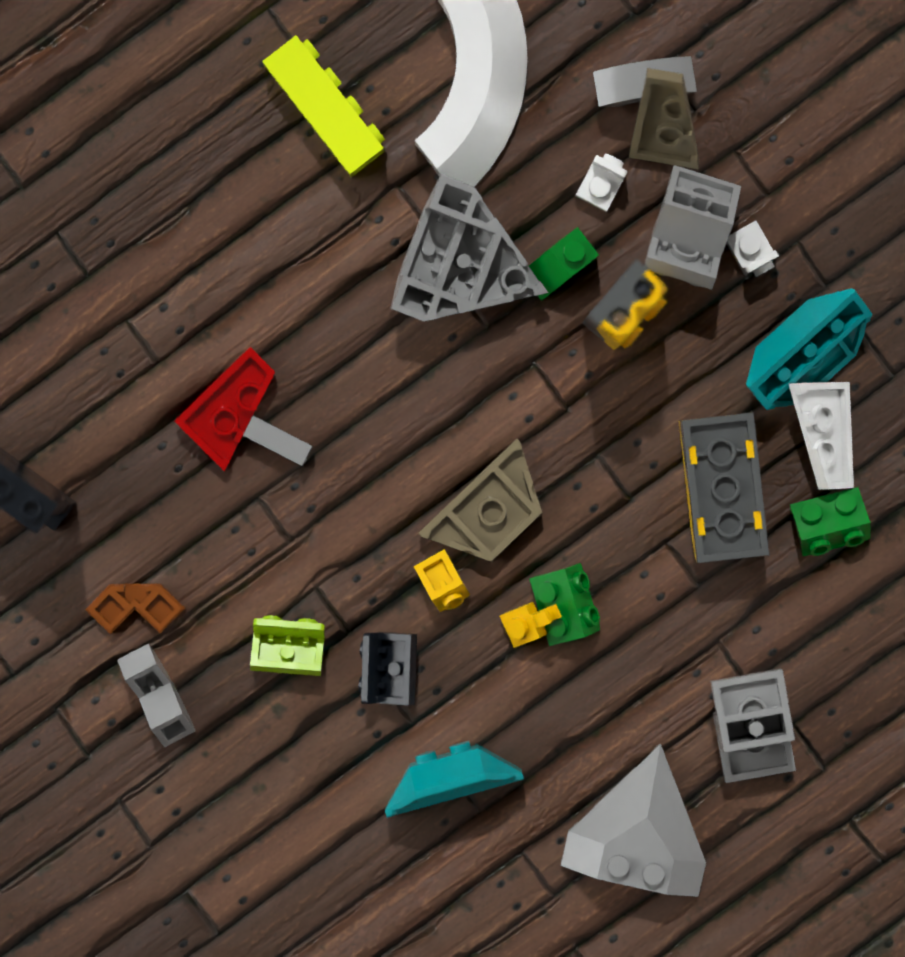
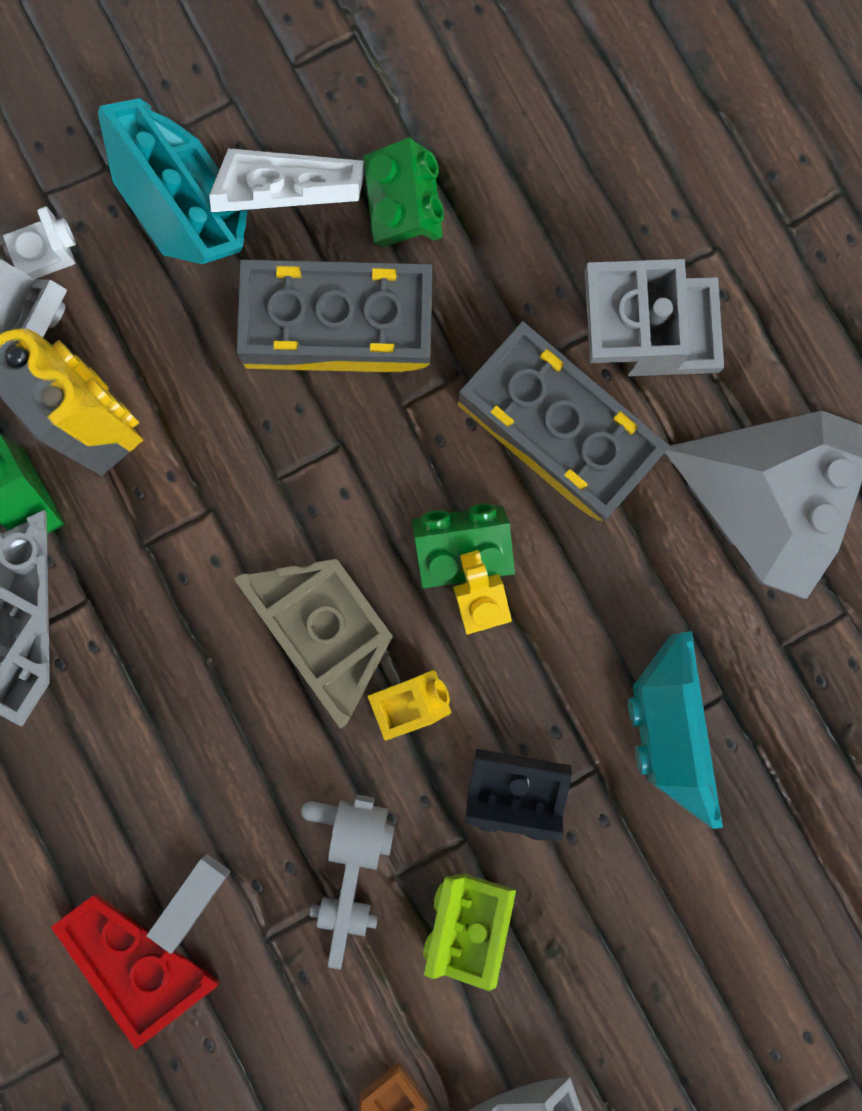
camera: 80 degrees left, 5 degrees down
none -> light grey piece [301,795,395,970]
none -> dark grey piece [458,321,670,521]

